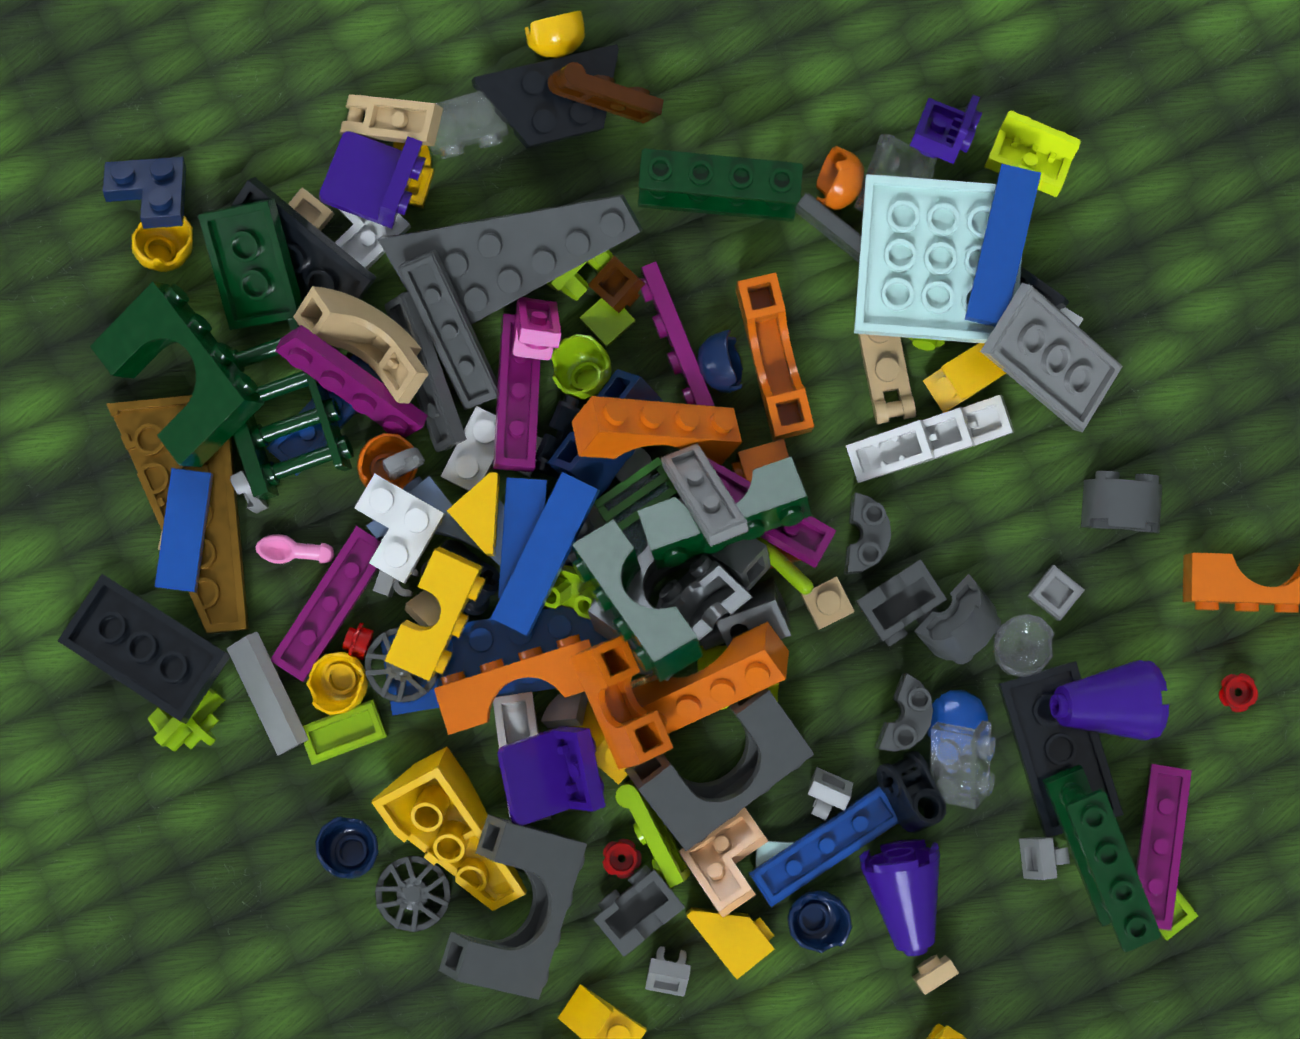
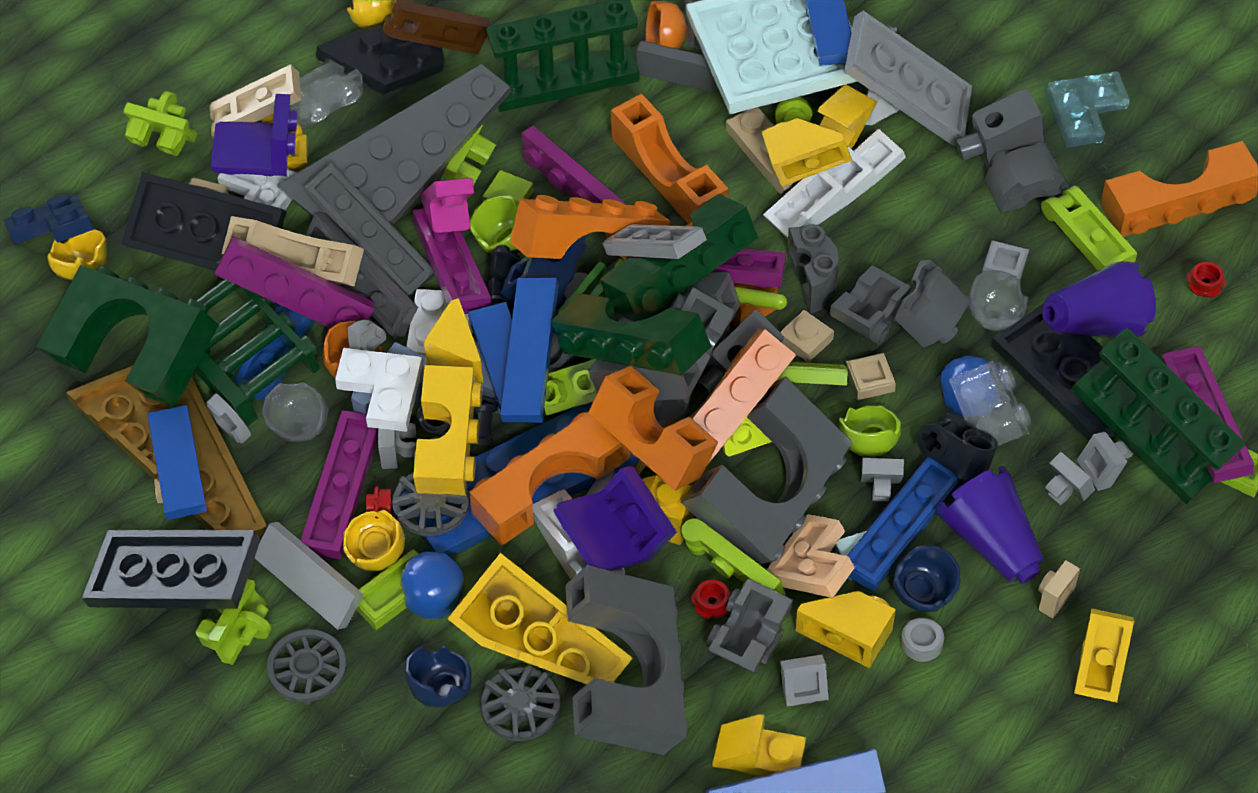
camera: 15 degrees left, 30 degrees down
dark green plate [198,198,302,330] -> none
bright pink piece [255,534,335,564] -> none
reddish brown tile [588,256,645,313] -> none
dark blue hair [697,329,743,393] -> none
dark grey cylinder [874,673,933,752] -> none
none -> lime hips [123,91,198,156]
none -> clear hair [262,382,328,443]
none -> dark grey wheel [267,629,347,705]
none -> blue hair [401,552,464,619]
none -> yellow slope [762,118,853,187]
none -> lime tile [776,362,848,386]
none -> lime hair [839,405,901,458]
none -> tan tile [846,353,896,400]
none -> light grey tile [901,618,944,662]
none -> dark grey torso [955,88,1044,169]
none -> lime plate [1041,185,1137,271]
none -> light grey tile [1045,452,1095,506]
none -> clear light blue plate [1046,71,1129,148]

